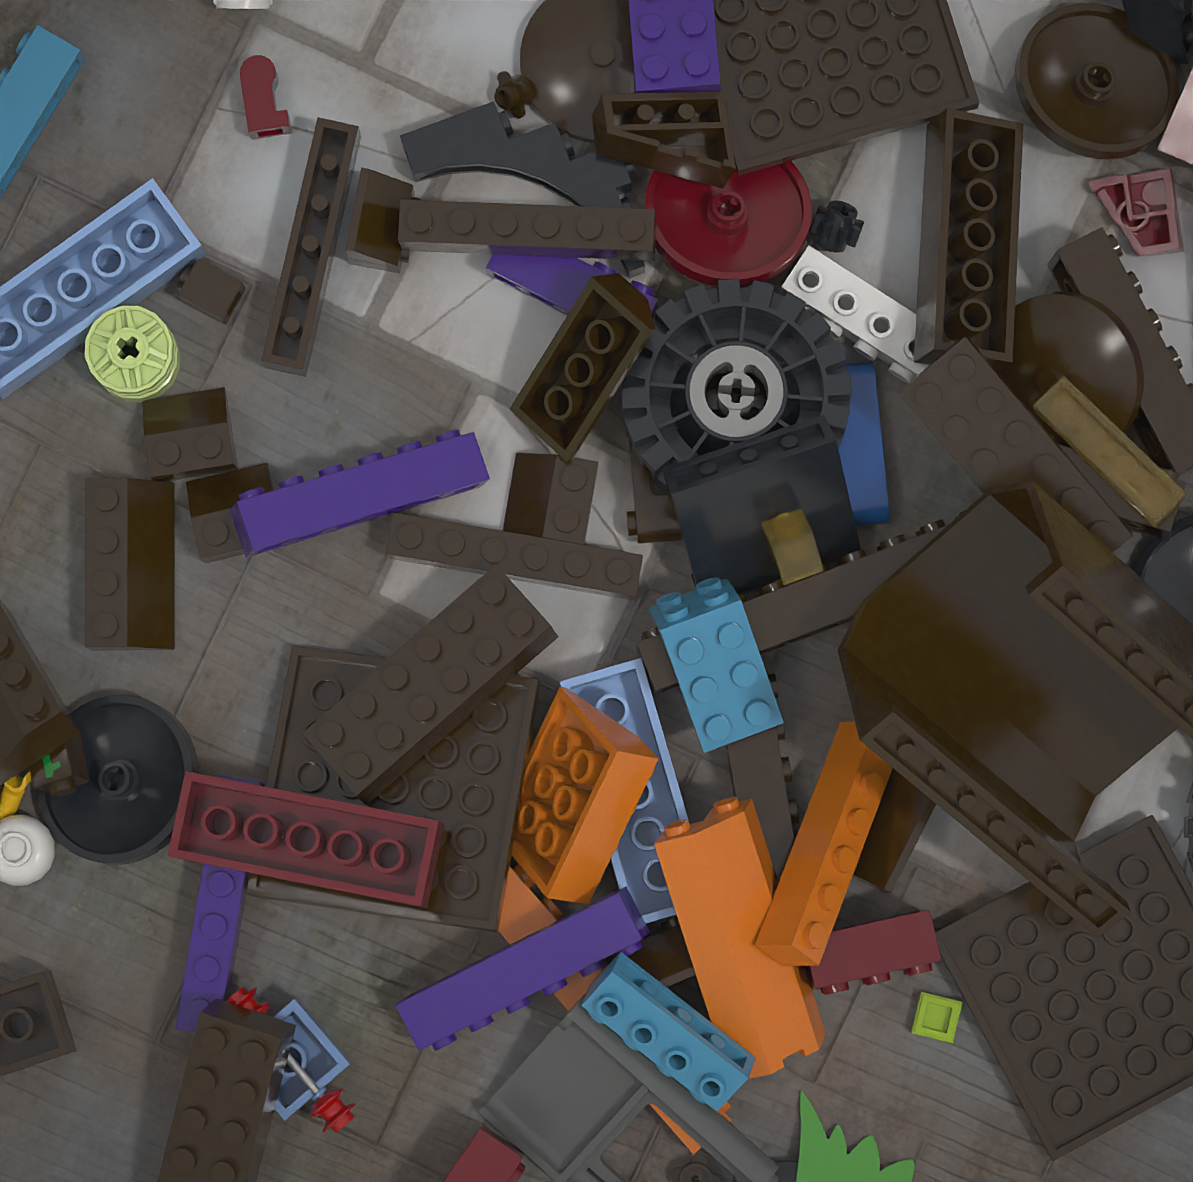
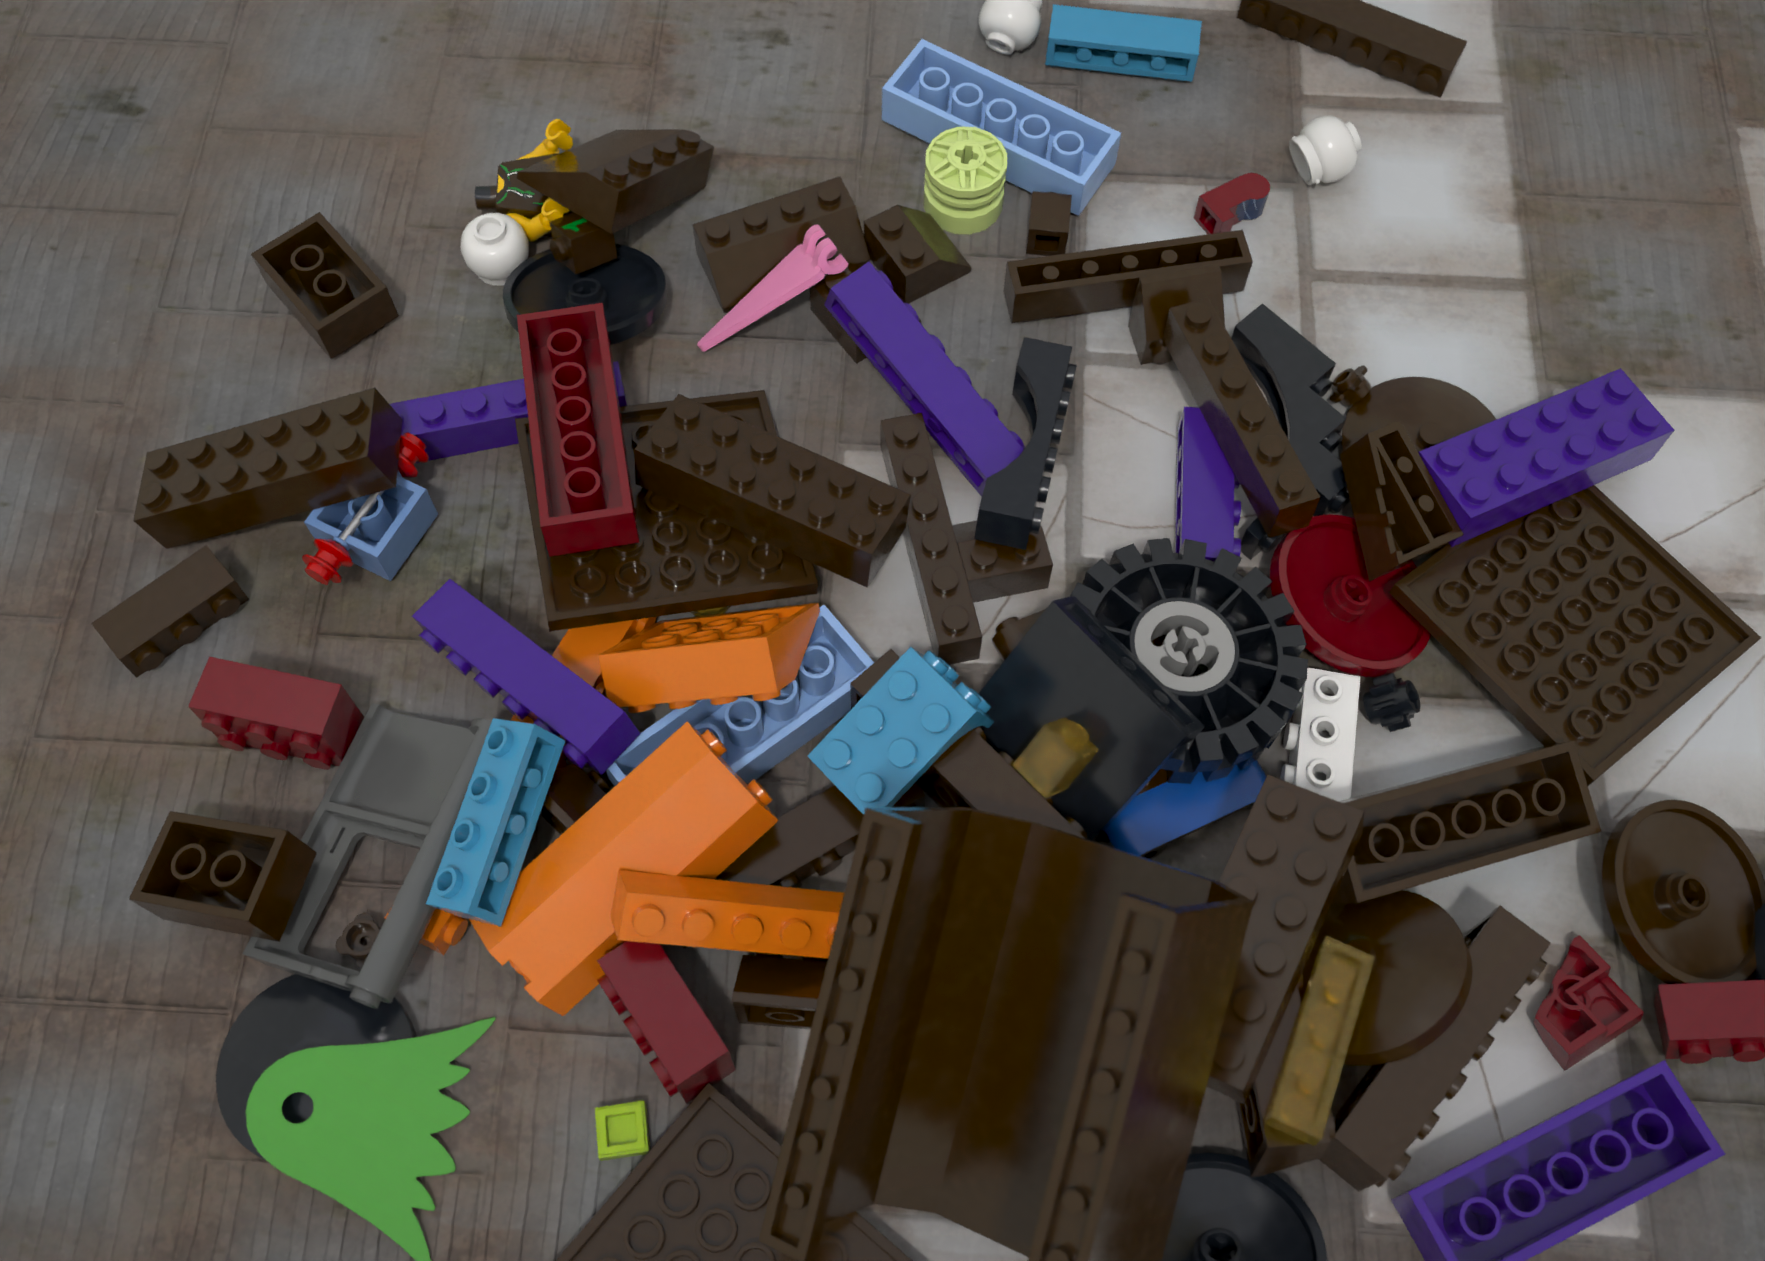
camera: 70 degrees right, 20 degrees down
dark brown slope [510,273,655,462] -> none
none -> bright pink flag [697,224,848,352]
none -> black arch [974,337,1077,550]

